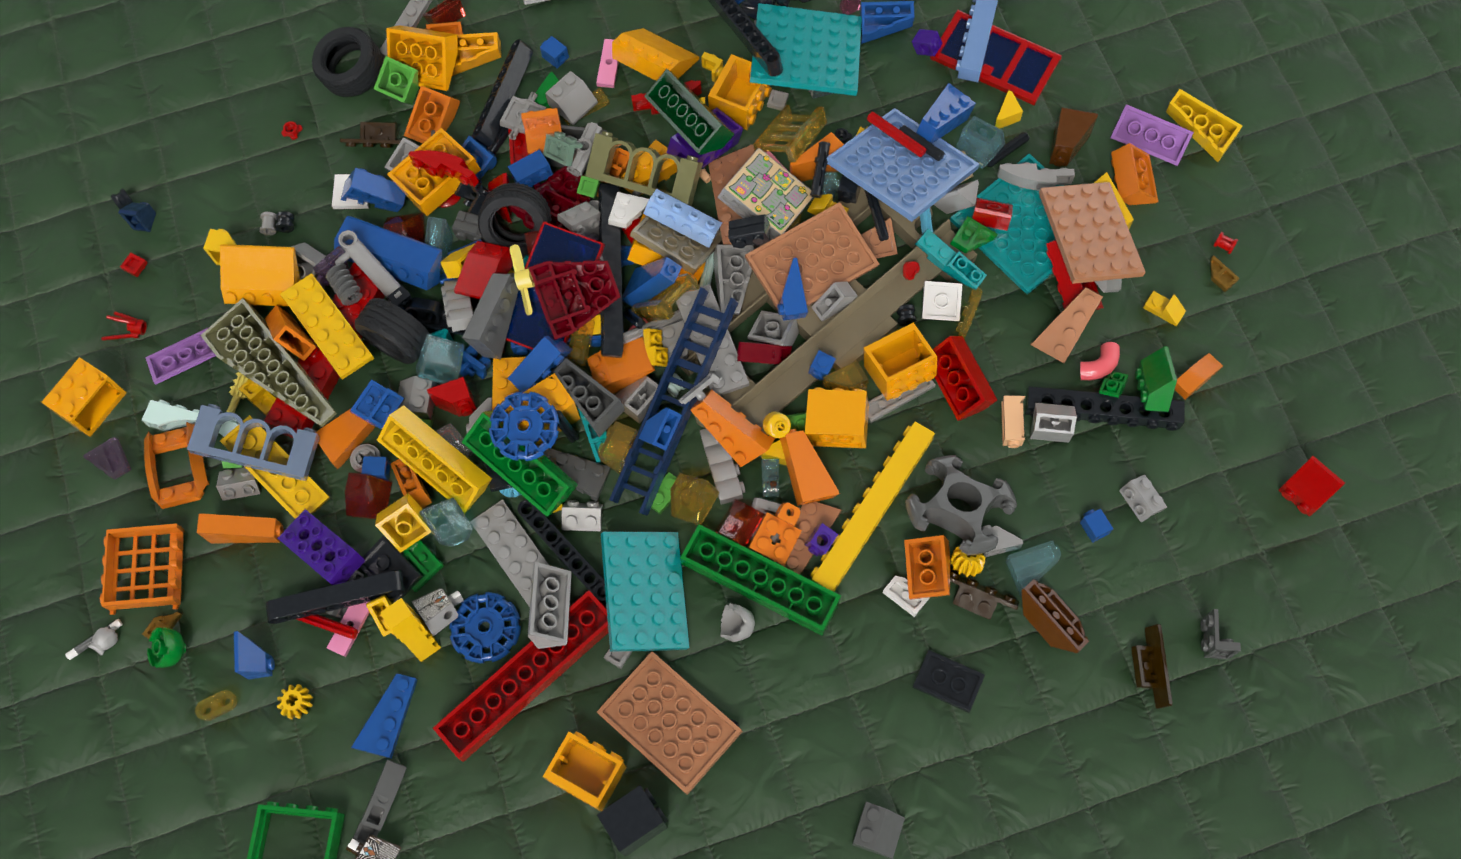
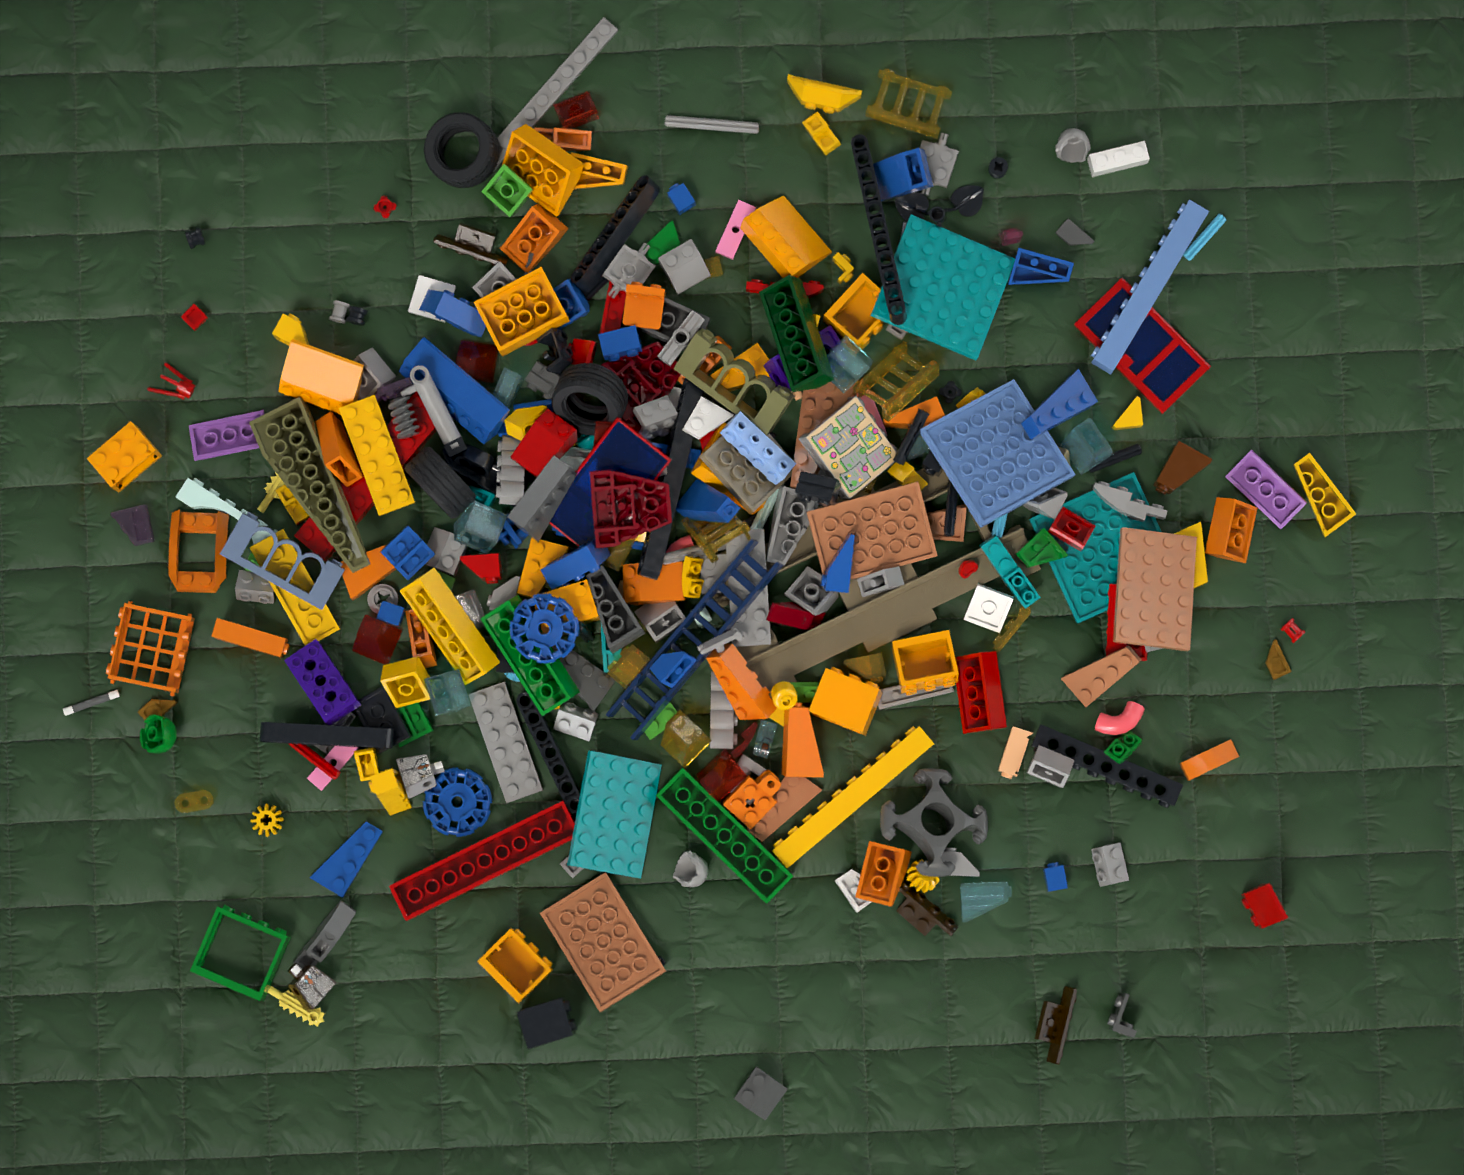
camera: 15 degrees right, 15 degrees up
light grey animal [87,627,118,655] -> none
dark blue slope [118,202,156,232] -> none
blue slope [234,631,275,679] -> none
red slope [408,150,479,187] -> none
light yellow piece [510,244,534,316] -> none
light grey slope [528,562,572,649] -> none
sand green bracket [543,131,583,166] -> none
bright green plate [577,176,600,199] -> none
black axle [623,308,646,329] -> none
dark purple brick [804,523,838,556] -> none
blue brick [809,350,836,382] -> none
red axle [867,112,926,157] -> none
black wheel [896,304,917,326] -> none
black axle [899,125,945,161] -> none
dark purple brick [912,29,943,56] -> none
black tile [912,650,985,713] -> none
reddish brown wedge [1021,579,1089,653] -> none
green slope [1135,346,1177,412] -> none
yellow slope [1143,291,1186,326] -> none
none -> clear red slope [731,722,758,760]
none -> clear light blue slope [827,335,873,393]

